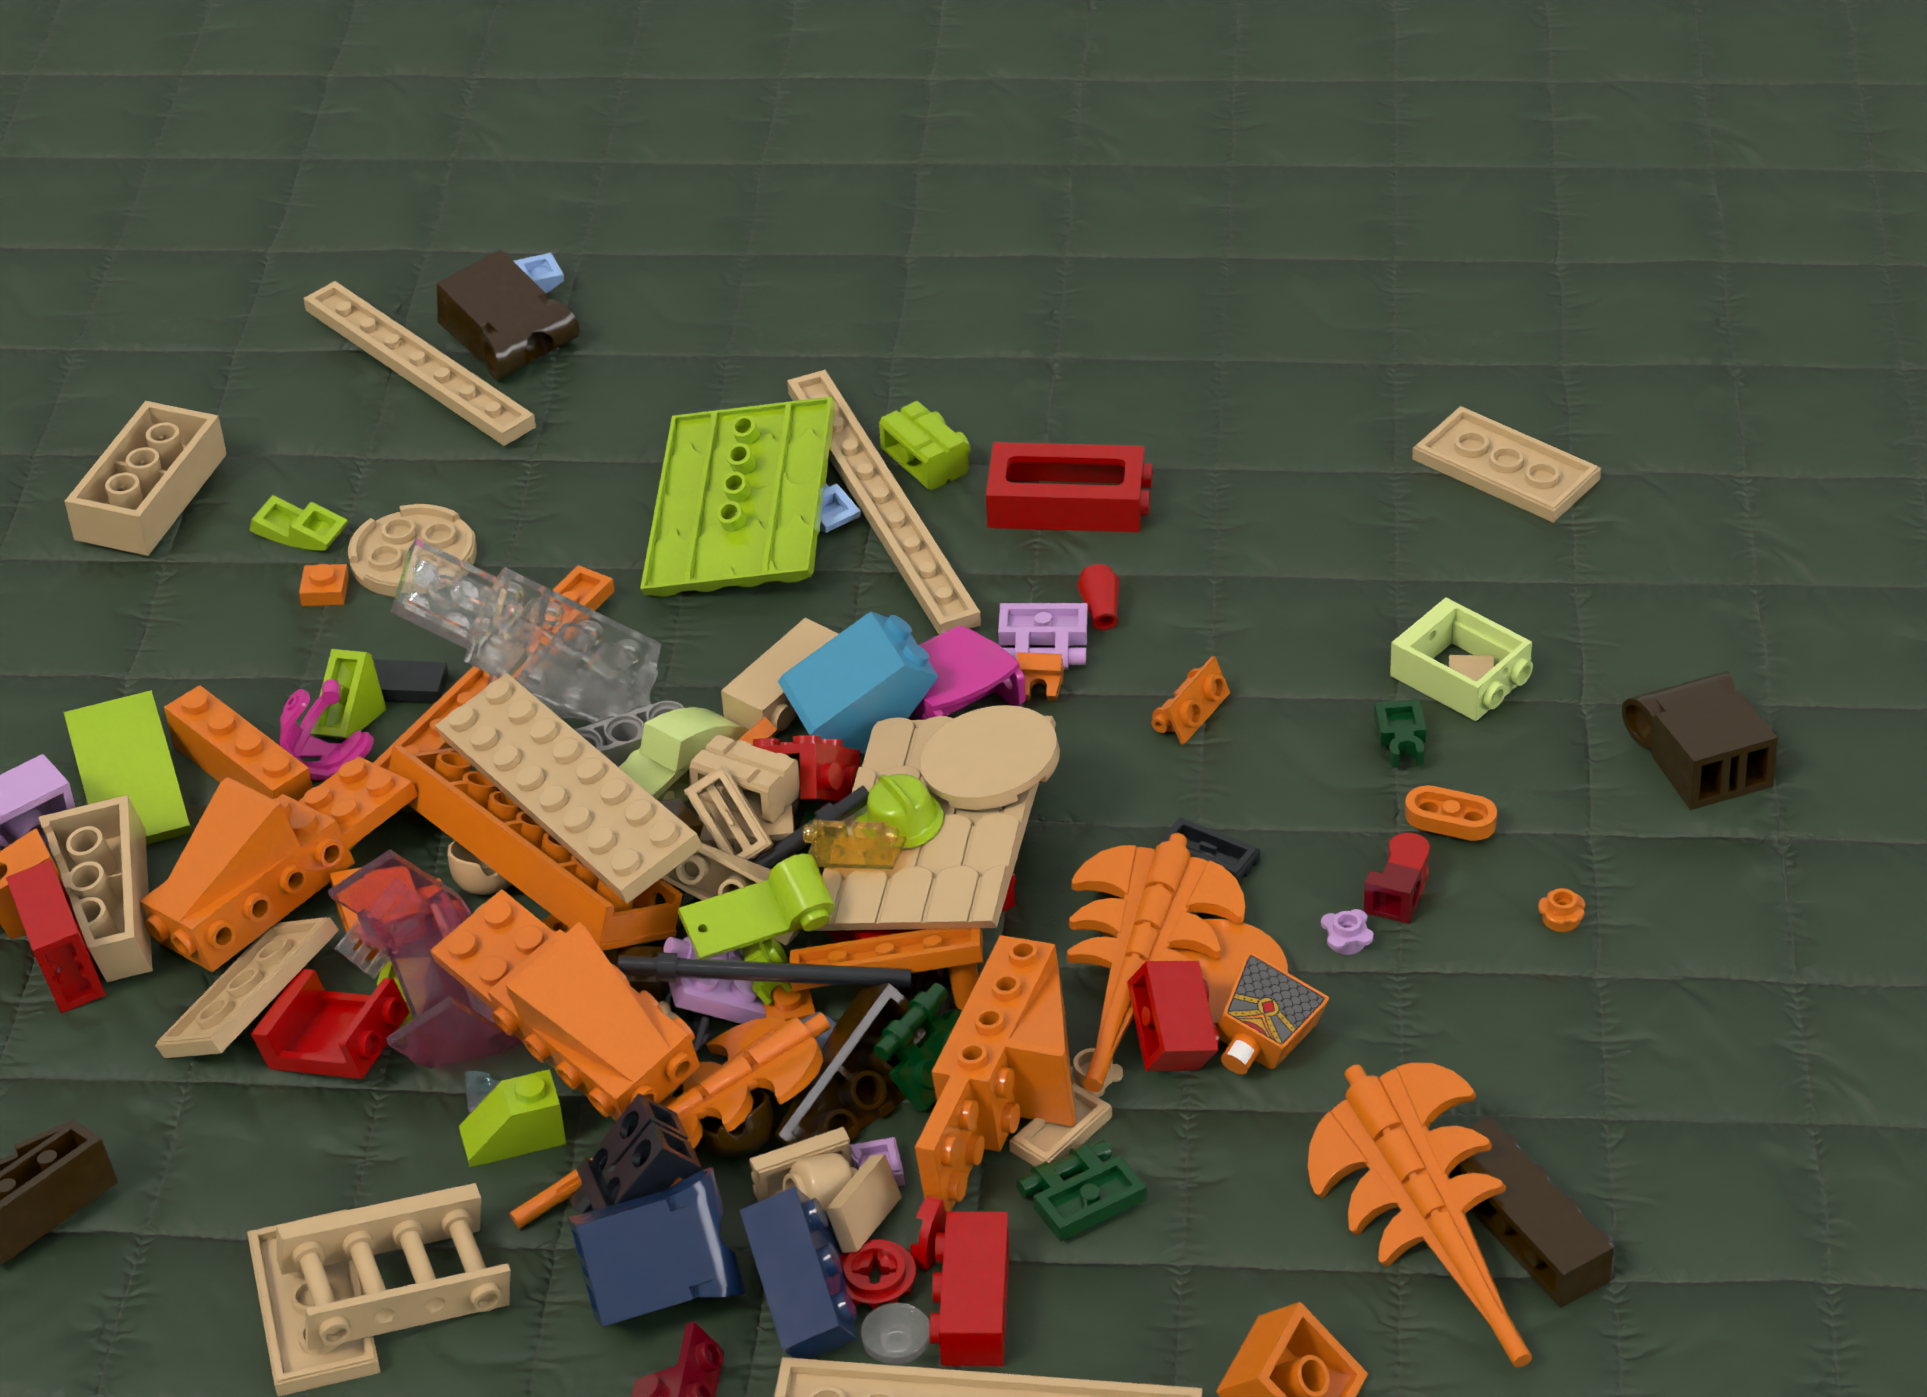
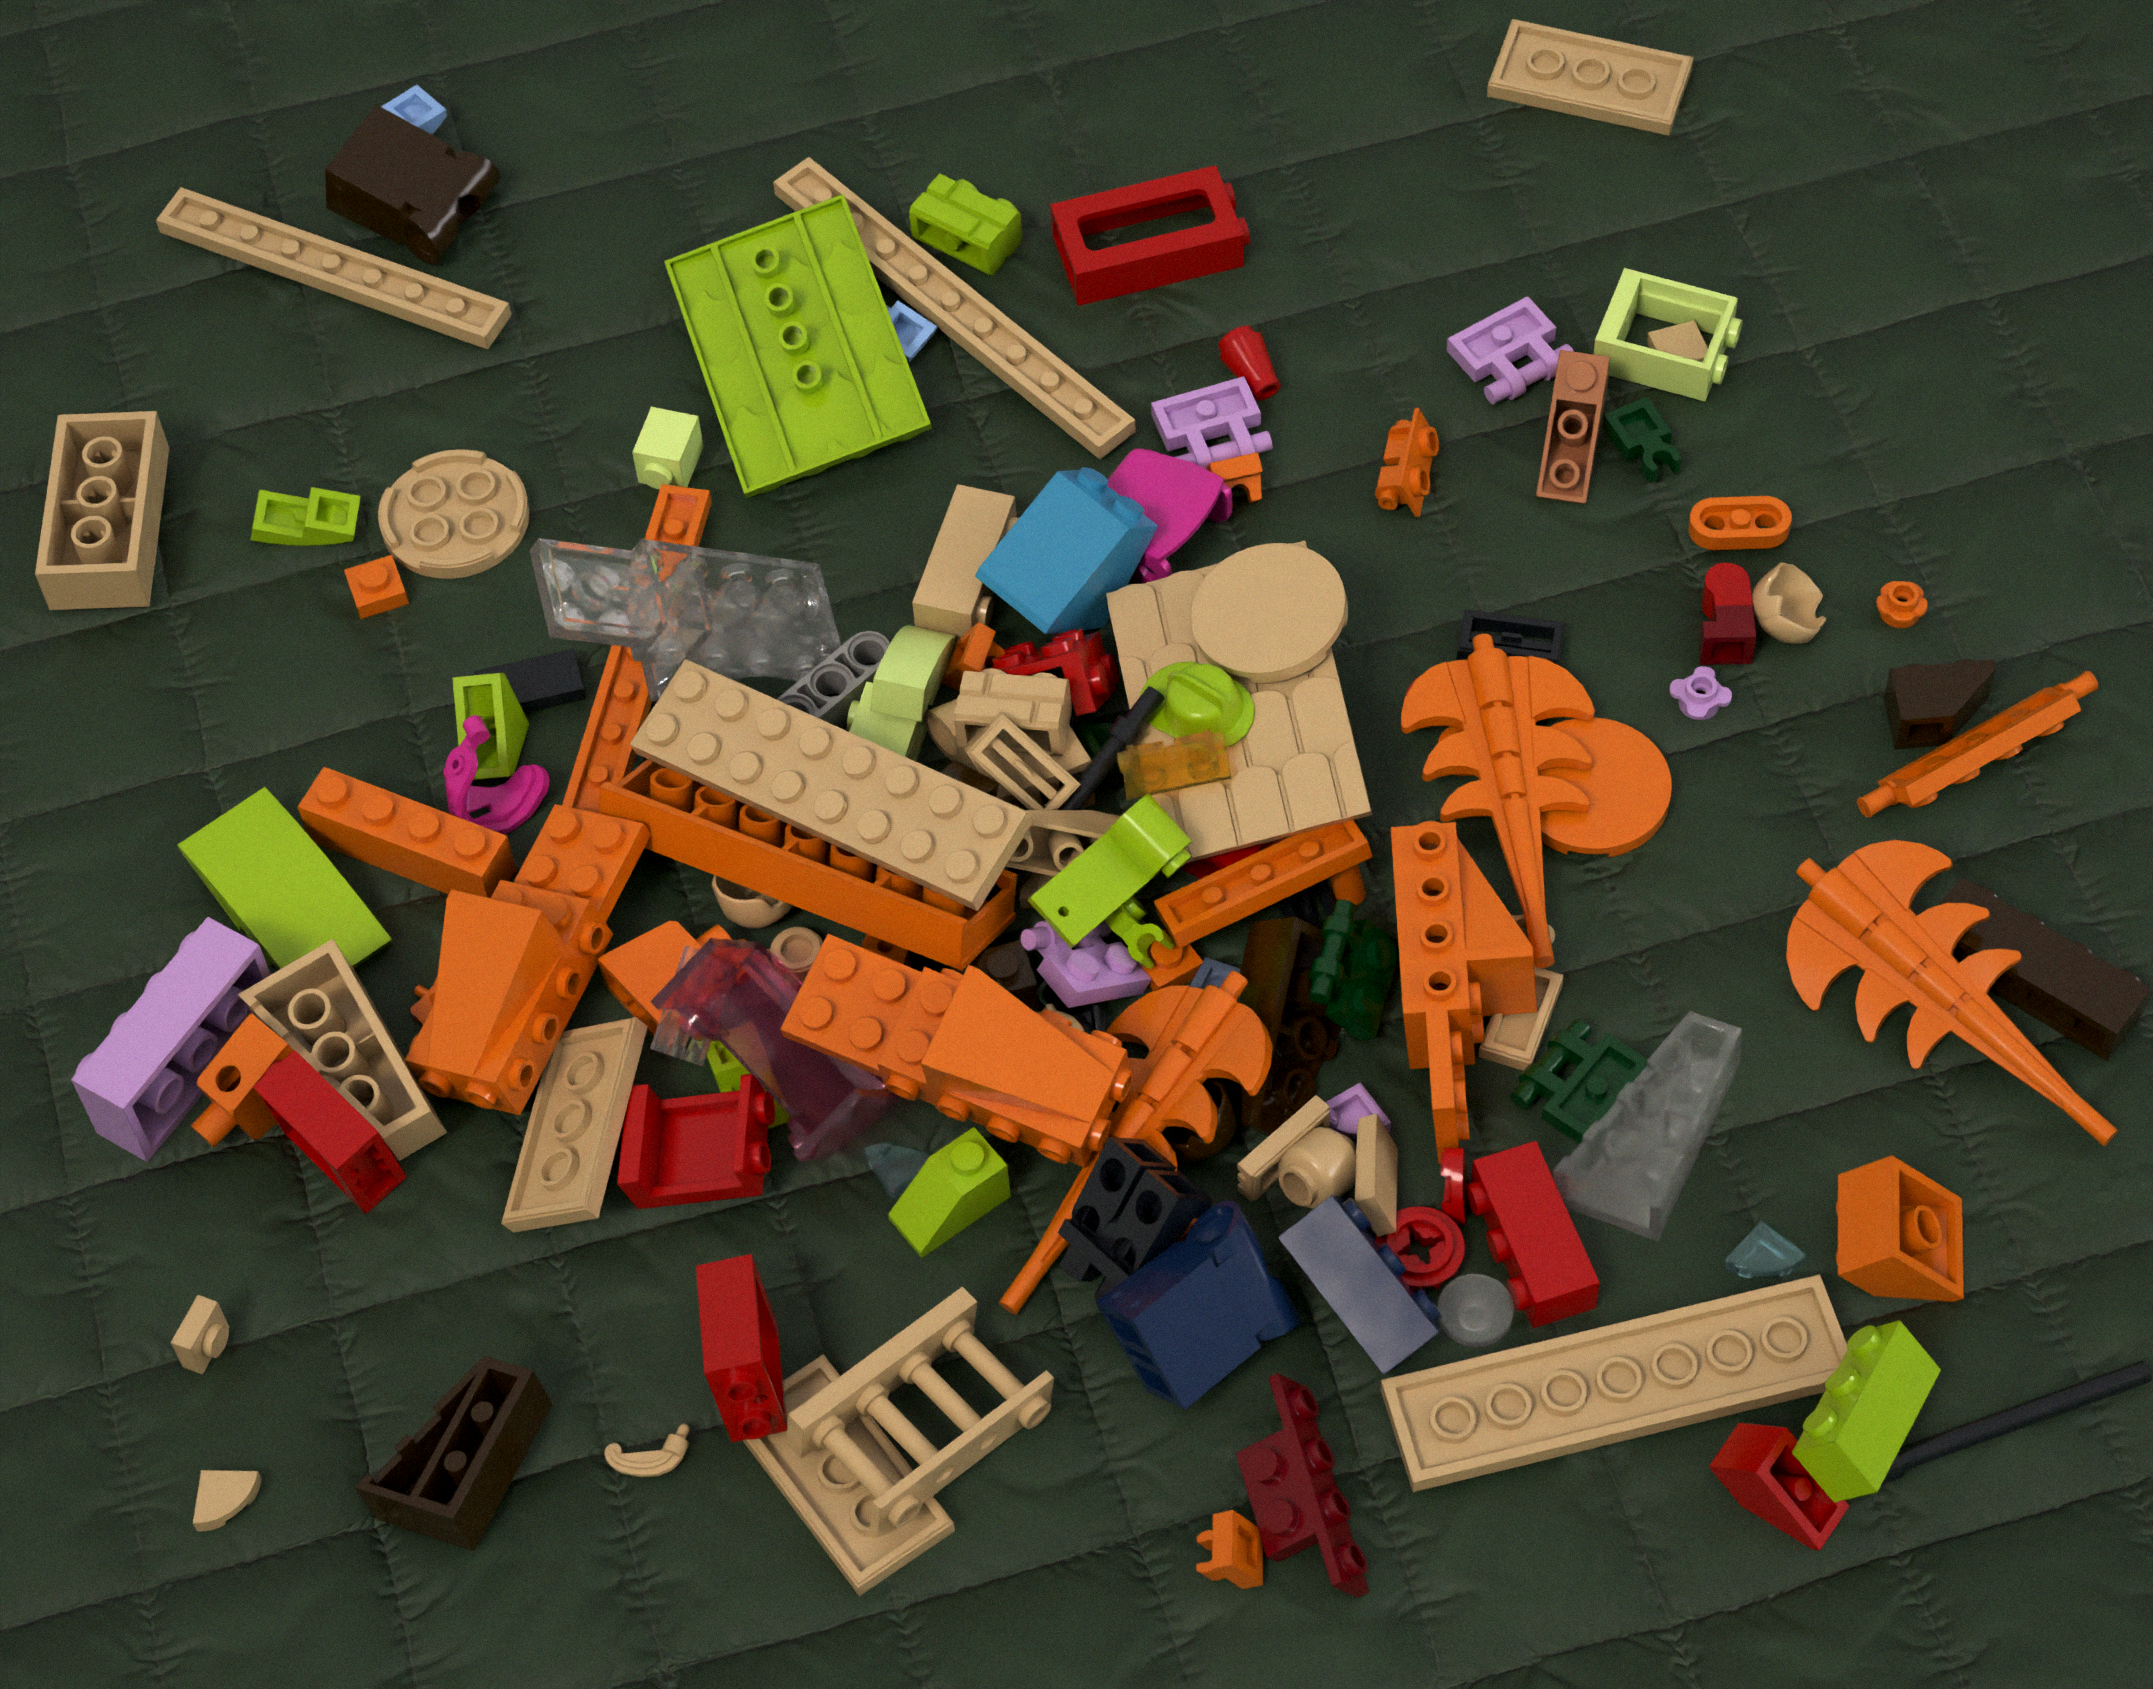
camera: 20 degrees left, 15 degrees up
black bar [618,952,911,988] -> none
red brick [1127,961,1219,1071] -> none
torso [1217,951,1330,1075] -> none
dark brown piece [1621,671,1778,810] -> none
none -> tan piece [605,1424,689,1477]
none -> yellowish green brick [632,407,704,489]
none -> red window [696,1254,787,1443]
none -> lavender plate [1447,296,1574,404]
none -> nougat slope [1536,350,1610,505]
none -> clear wedge [1553,1011,1742,1241]
none -> clear light blue tile [1724,1221,1806,1278]
none -> tan hair [1752,562,1826,645]
none -> orange plate [1857,671,2098,818]
none -> dark brown slope [1884,659,1996,750]

